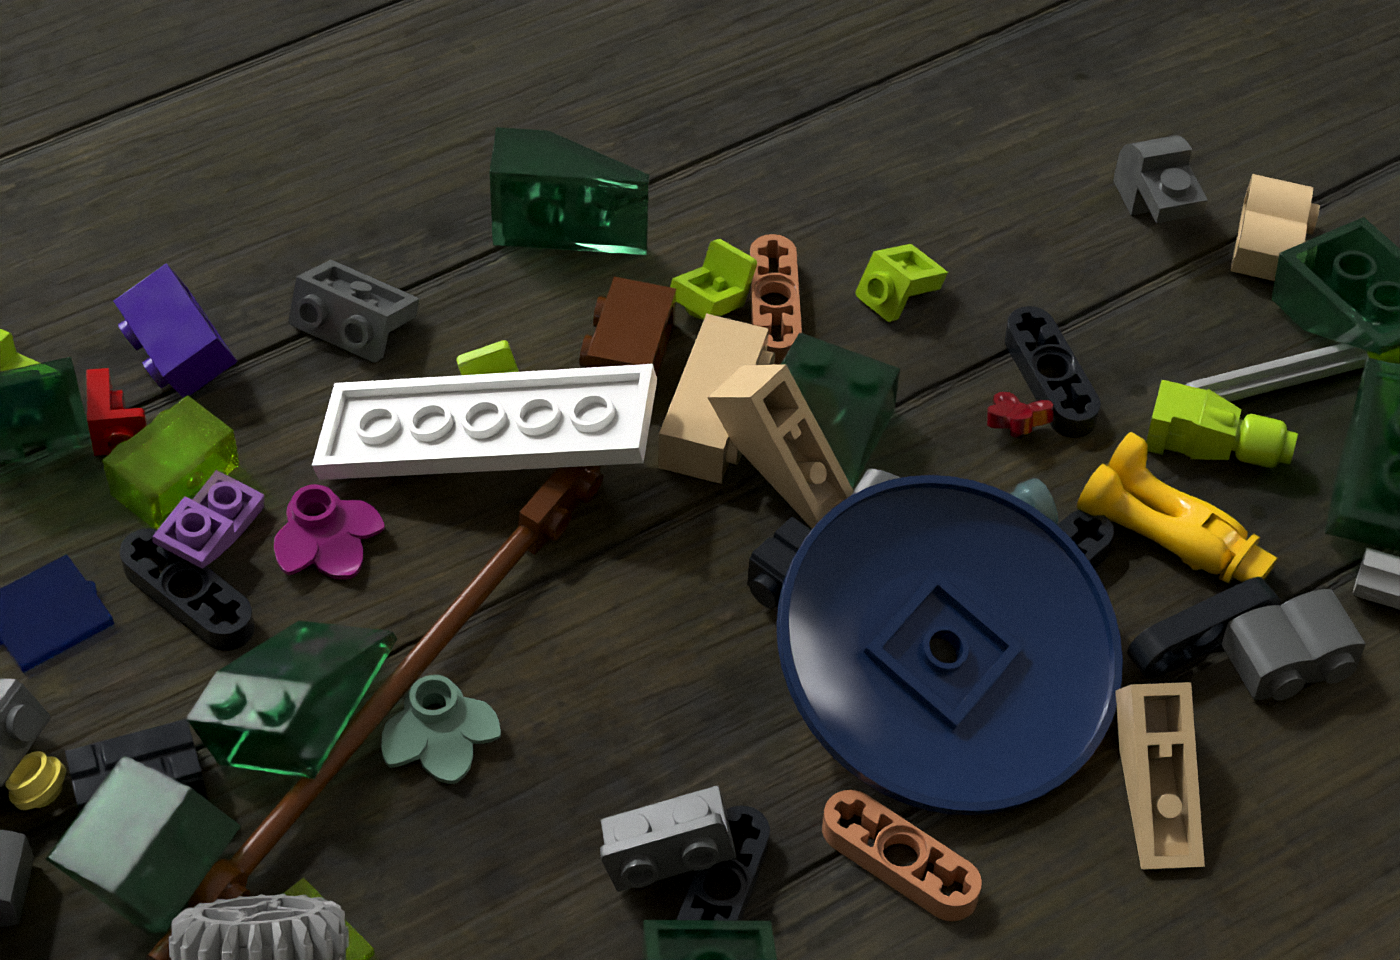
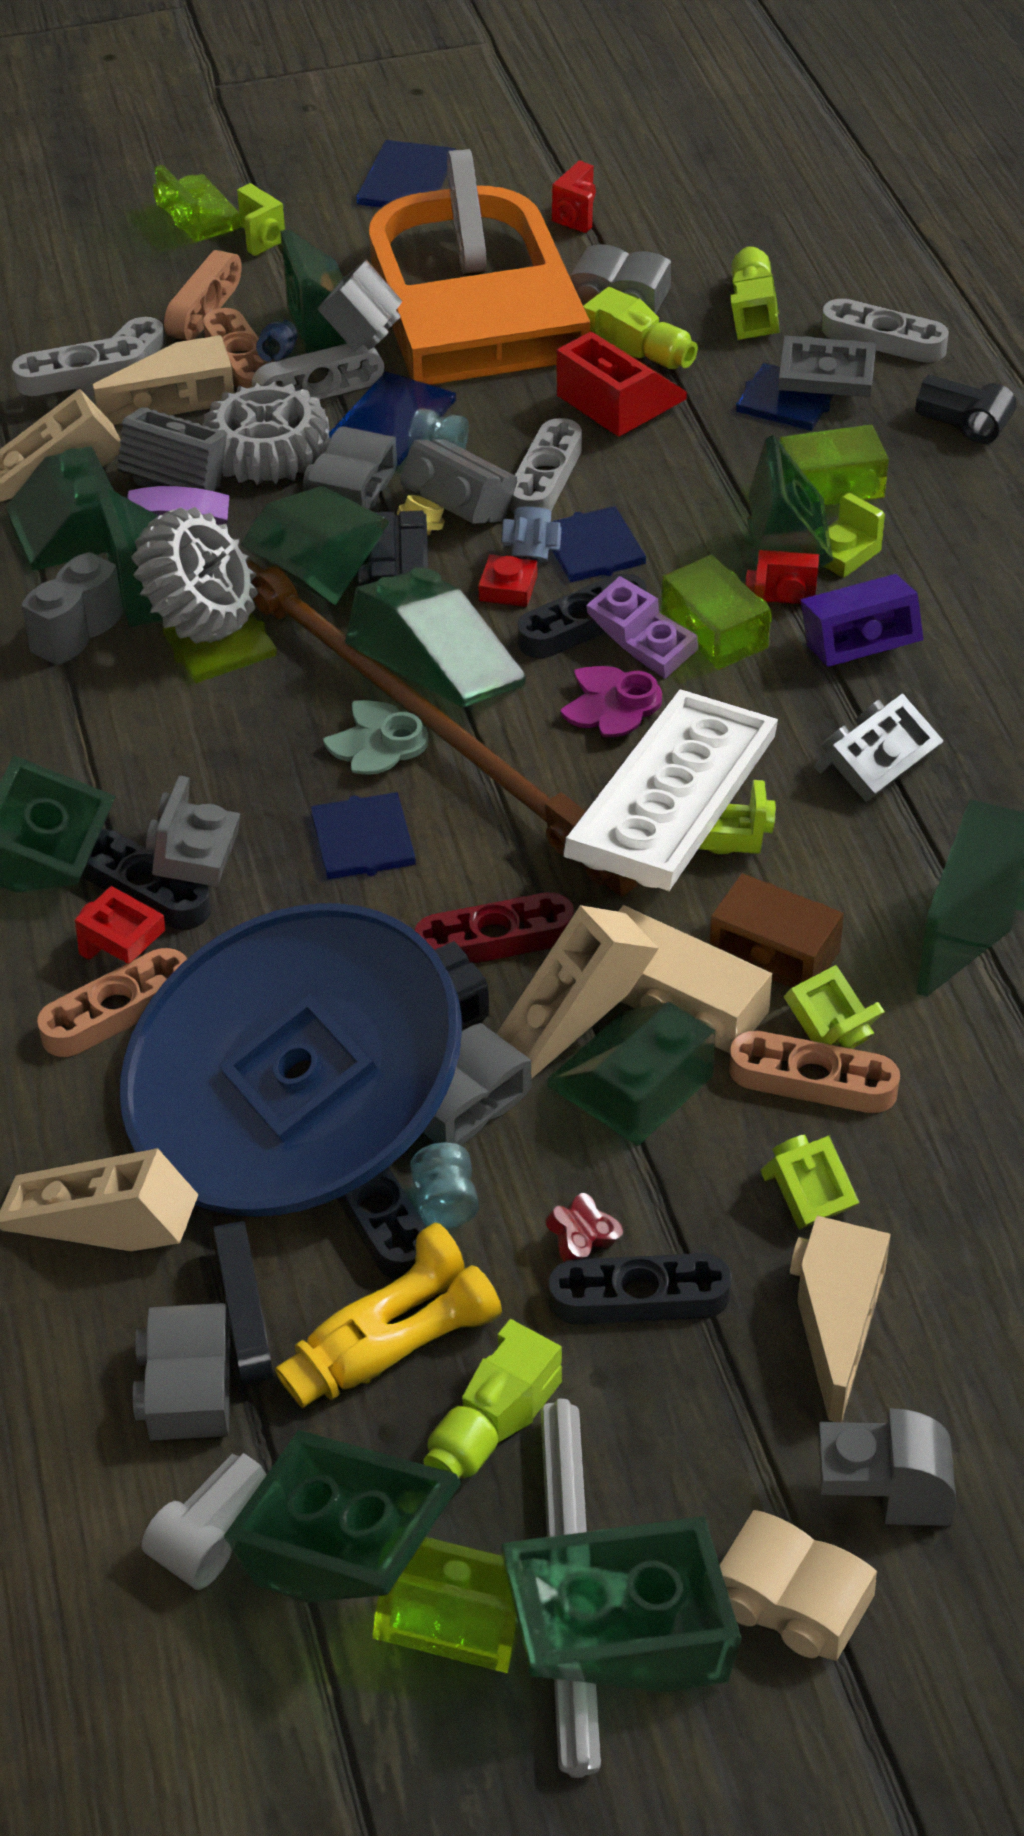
camera: 110 degrees right, 5 degrees down
none -> red bracket [75,886,165,964]
none -> clear blue piece [311,792,416,879]
none -> dark red beam [415,892,574,964]
none -> red plate [478,554,538,607]
none -> sand blue gear [501,507,562,563]
none -> tan slope [790,1216,891,1422]

